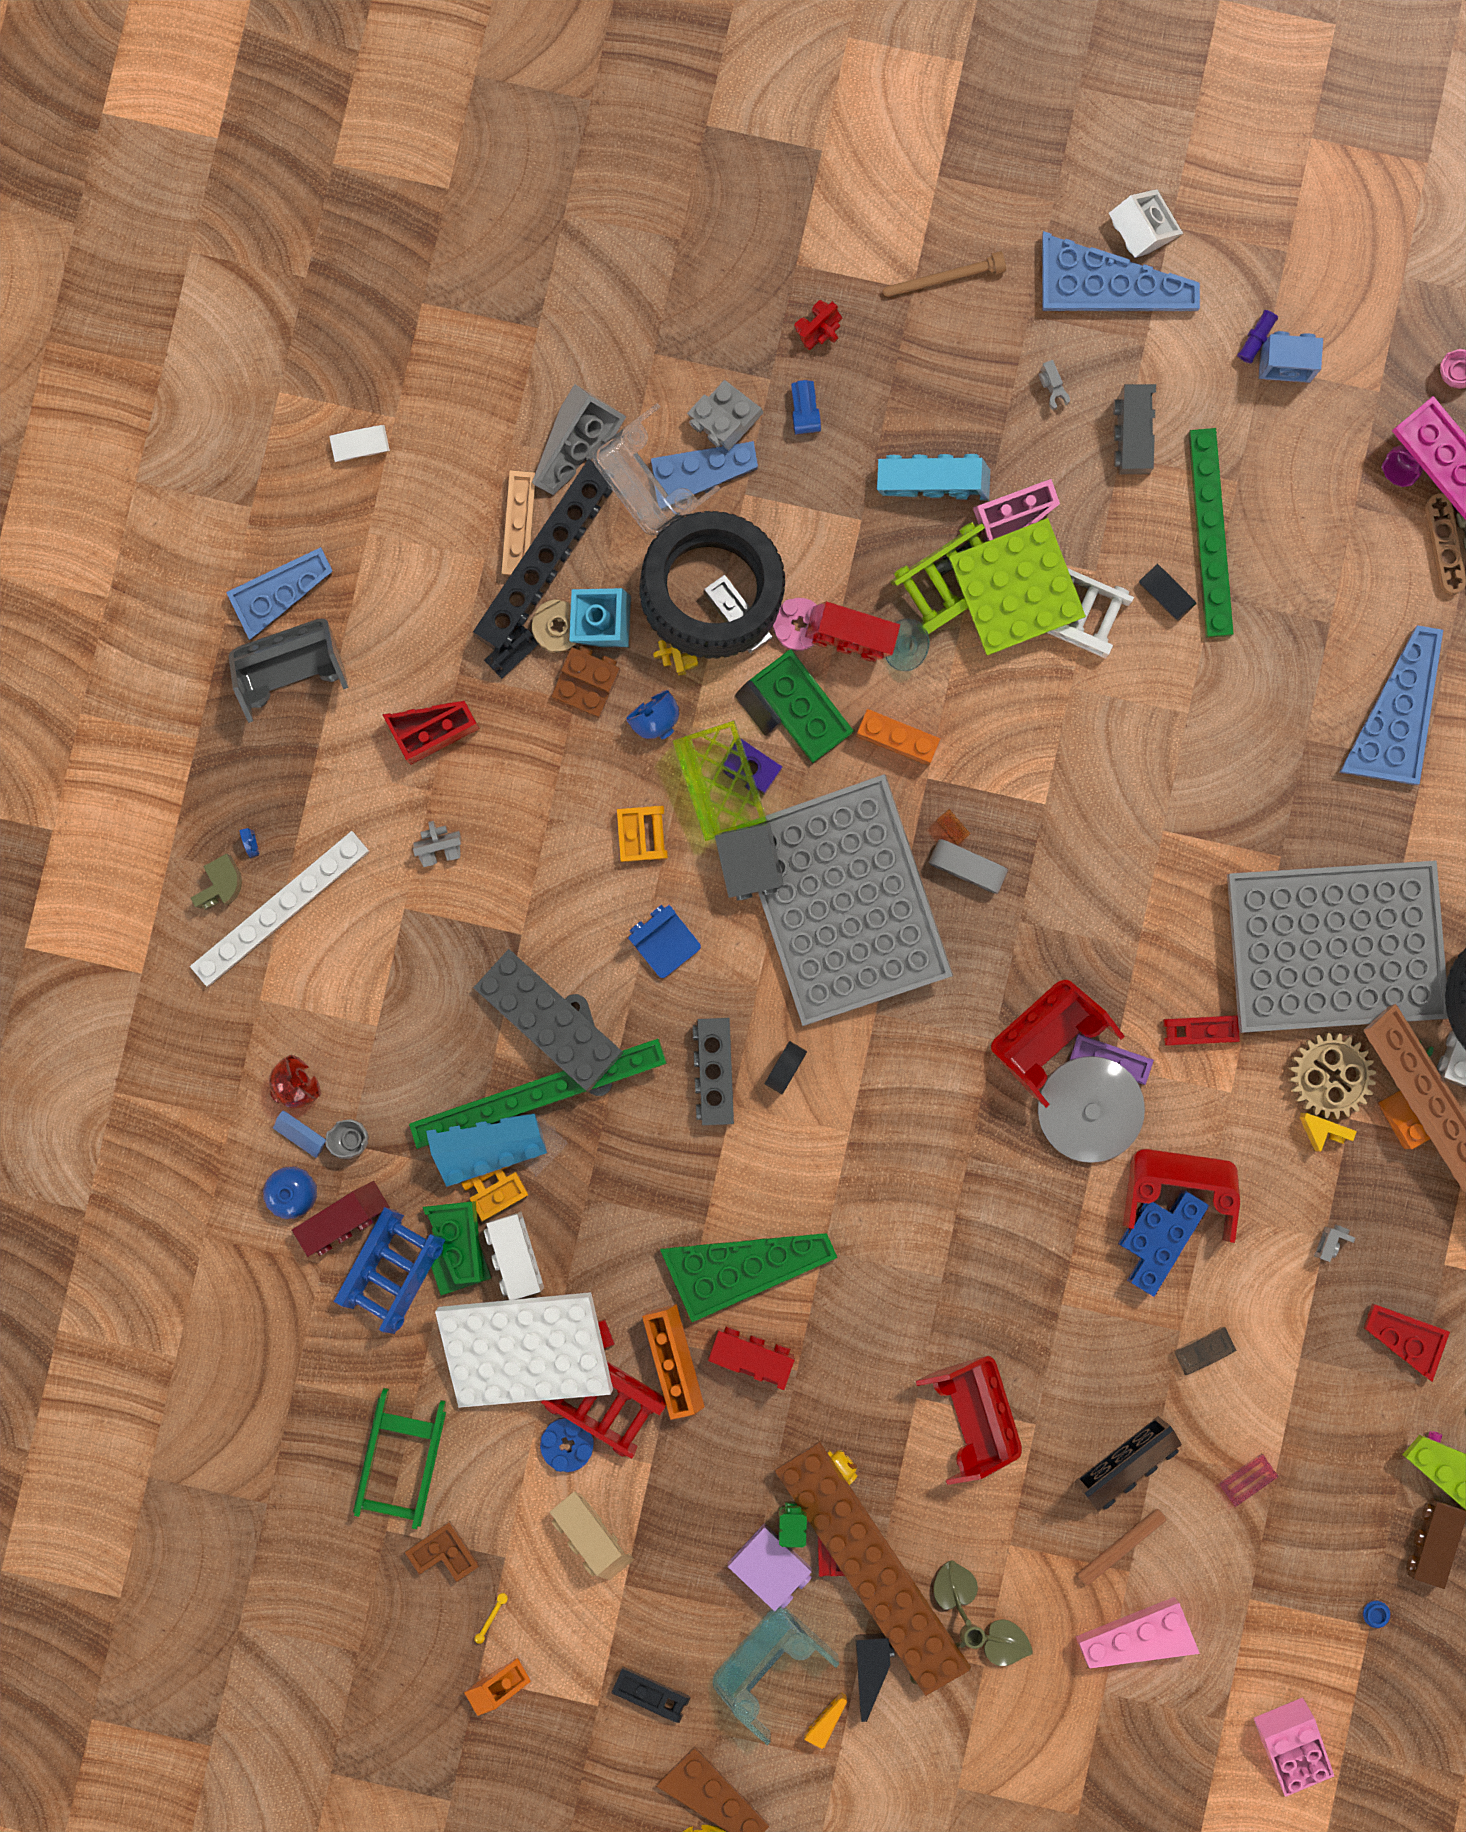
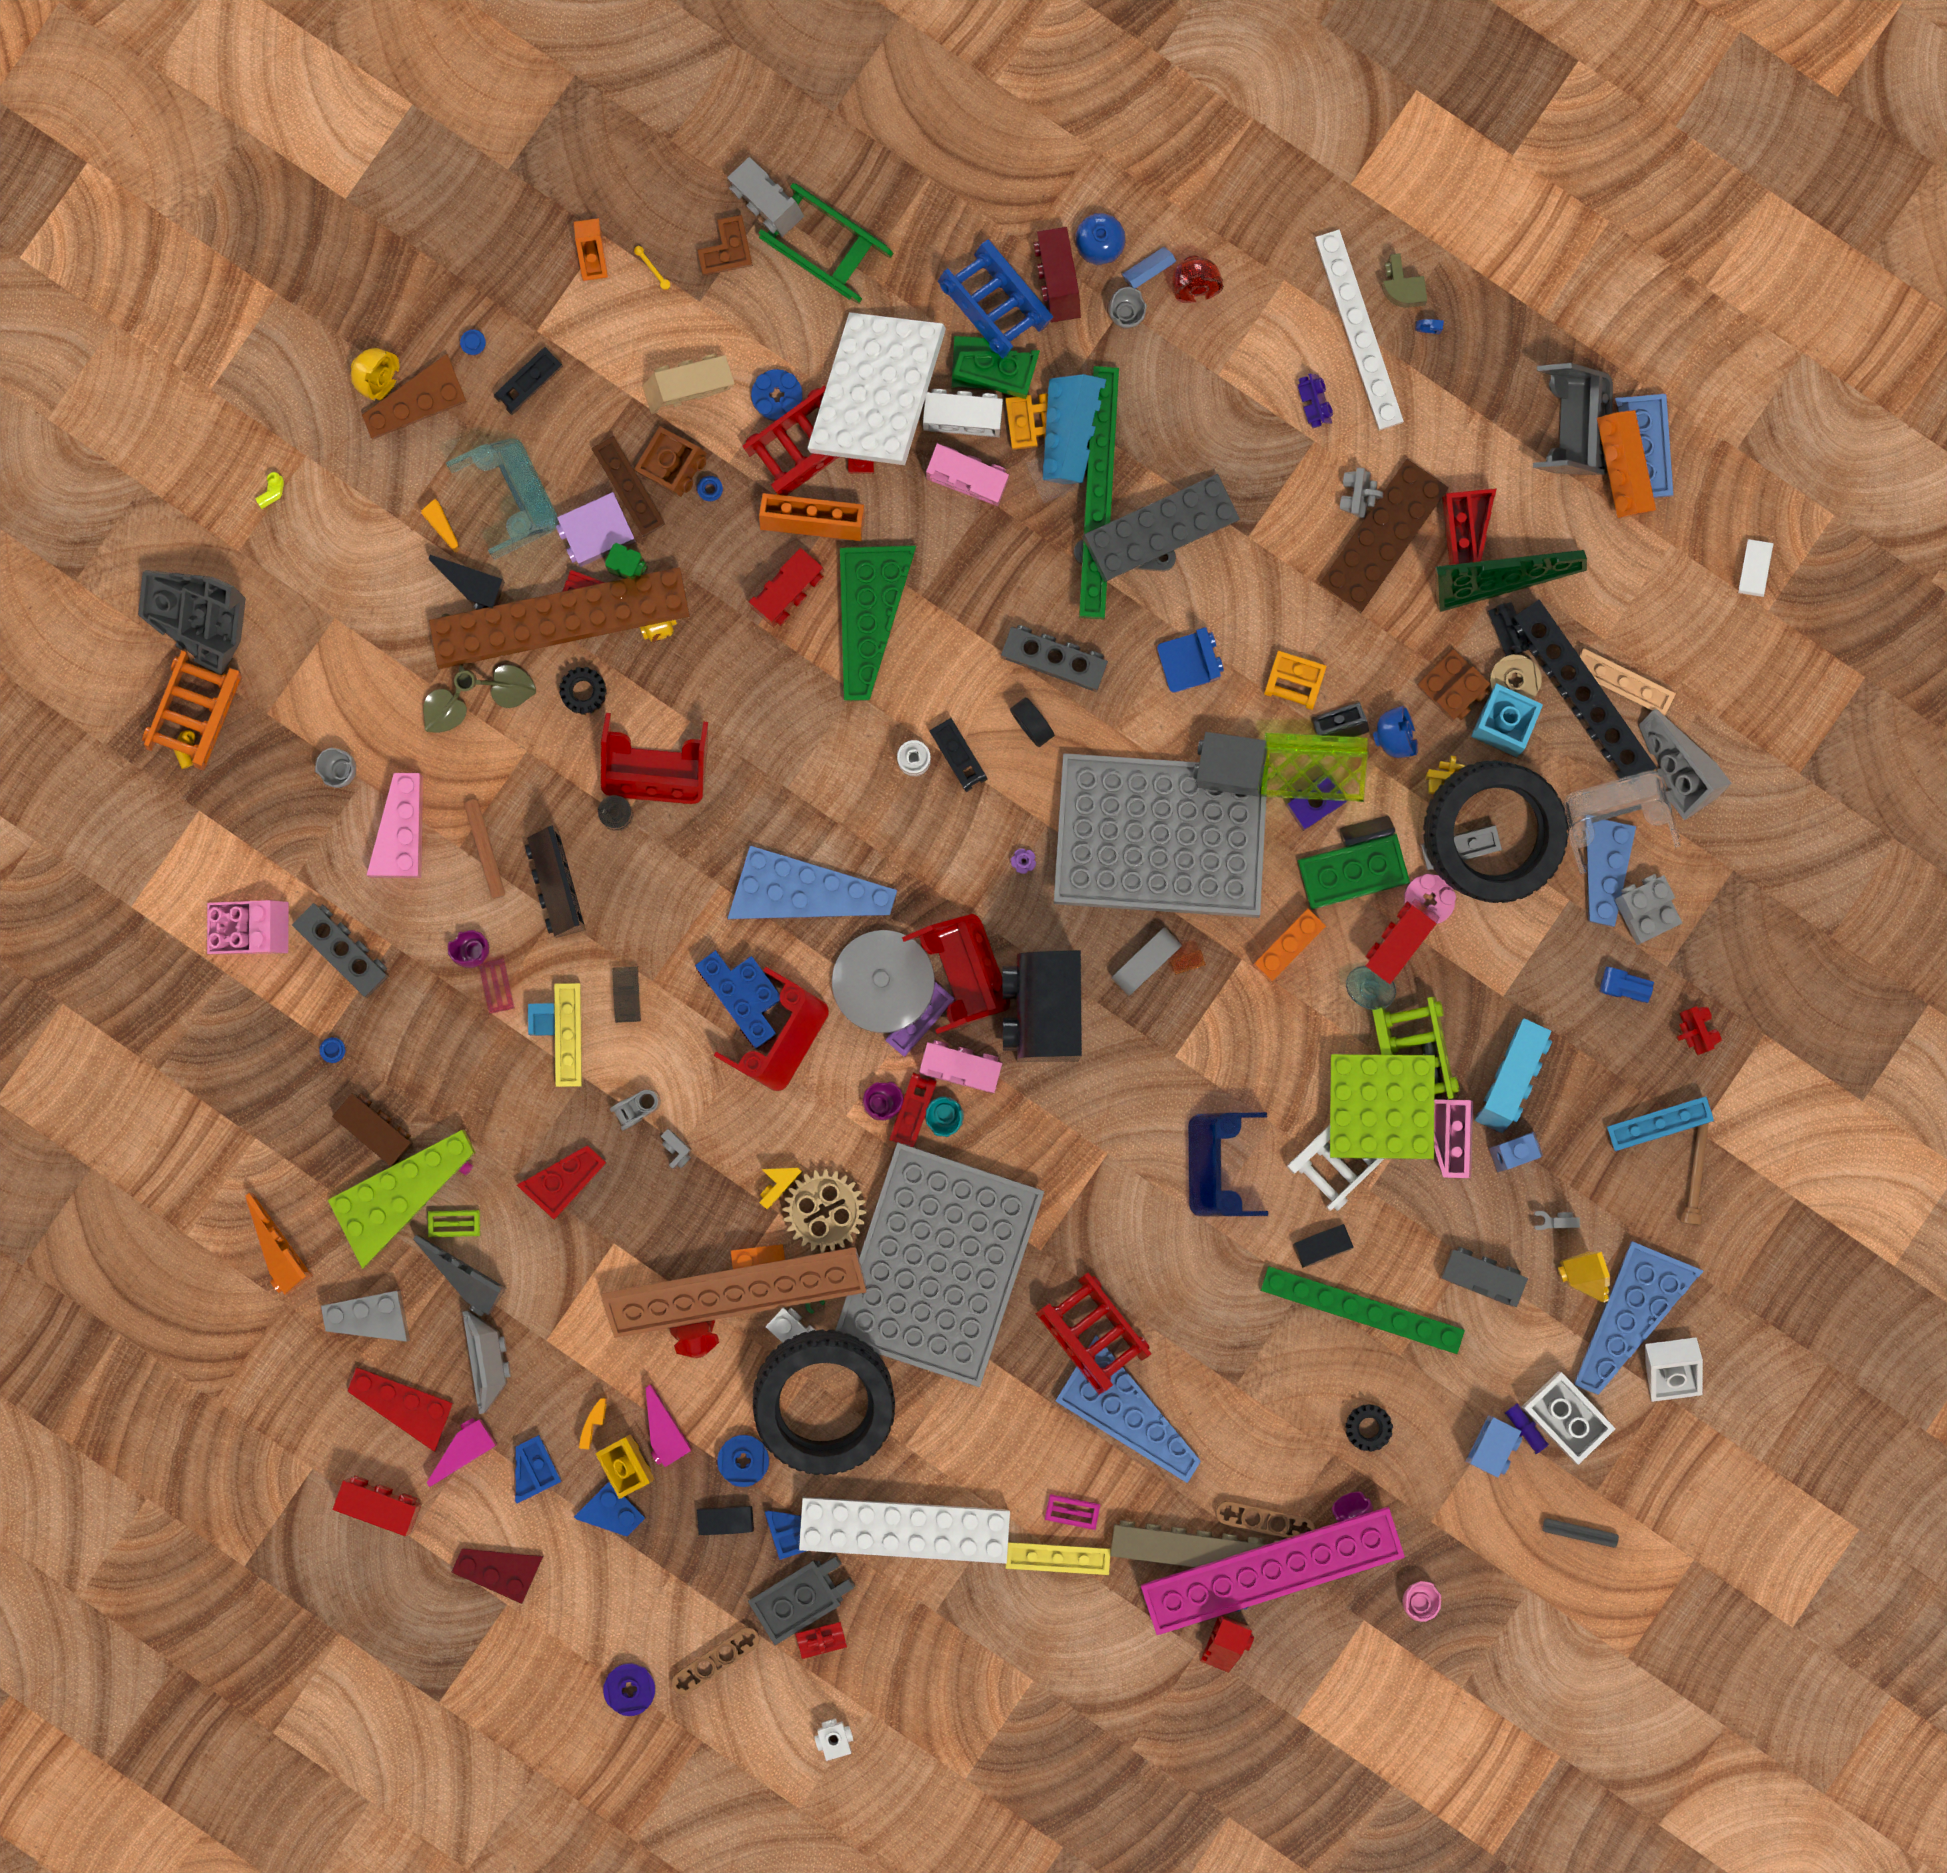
camera: 110 degrees right, 0 degrees up
none -> dark grey brick [292,903,389,998]
none -> light grey hair [315,748,356,788]
none -> magenta hair [448,930,490,969]
none -> blue plate [460,330,486,355]
none -> dark azure panel [528,1003,555,1036]
none -> light yellow plate [554,983,582,1087]
none -> black tyre [559,667,607,715]
none -> reddish brown plate [591,436,665,537]
none -> clear smoke wheel [598,795,634,831]
none -> light grey piece [610,1090,661,1131]
none -> dark orange plate [634,426,707,497]
none -> blue plate [697,476,723,502]
none -> light grey wedge [727,157,804,237]
none -> medium blue wing [728,846,897,920]
none -> magenta hair [862,1082,904,1121]
none -> white wheel [897,740,931,777]
none -> bright pink wedge [919,1040,1002,1094]
none -> bright pink wedge [926,443,1009,506]
none -> teal hair [926,1096,964,1137]
none -> black plate [929,718,988,792]
none -> black brick [1002,950,1082,1062]
none -> medium lavender plate [1011,848,1036,874]
none -> red fence [1035,1273,1152,1395]
none -> clear blue windscreen [1188,1112,1268,1217]
none -> dark purple hinge [1297,373,1333,428]
none -> black slope [1311,702,1369,747]
none -> reddish brown plate [1319,459,1449,613]
none -> black tyre [1345,1404,1393,1452]
none -> dark green wing [1435,550,1587,612]
none -> medium blue torso [1488,1131,1543,1172]
none -> white brick [1521,1371,1615,1465]
none -> dark grey axle [1542,1518,1619,1548]
none -> yellow wedge [1558,1251,1610,1302]
none -> orange brick [1597,410,1656,518]
none -> dark azure plate [1607,1096,1714,1151]

